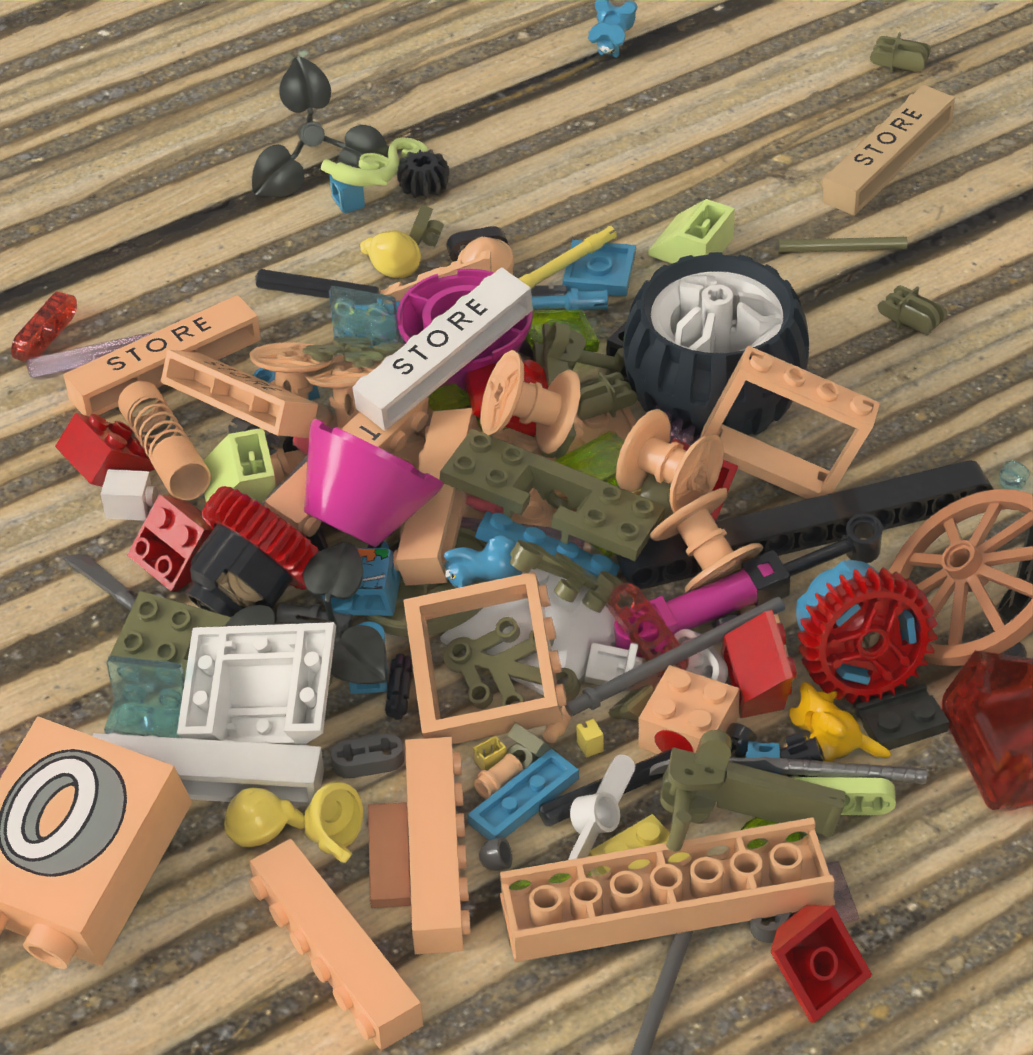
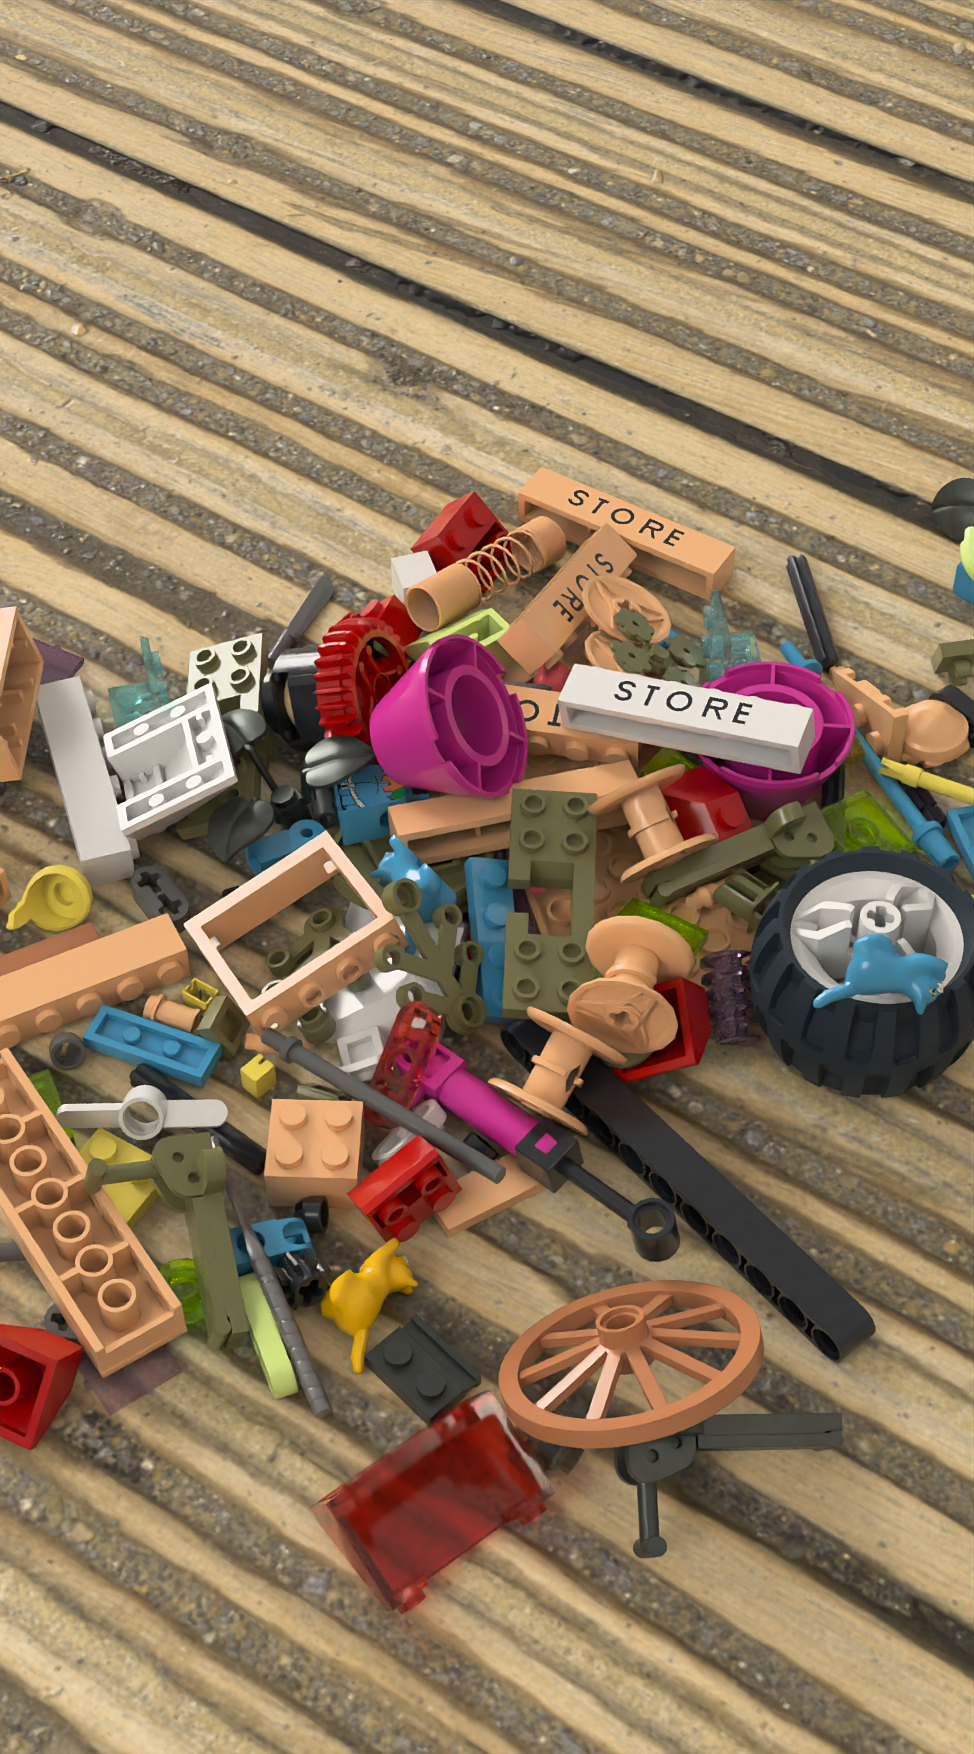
camera: 65 degrees right, 5 degrees up
clear red beam [11,291,77,364] -> none
axle [26,332,152,378] -> none
light yellow hat [224,788,305,847] -> none
light yellow hat [360,230,421,278] -> none
light nougat window [700,346,880,499] -> none
red piece [796,560,938,704] -> none
clear light blue hinge [999,461,1030,490] -> none
none -> dark azure animal [813,933,948,1015]

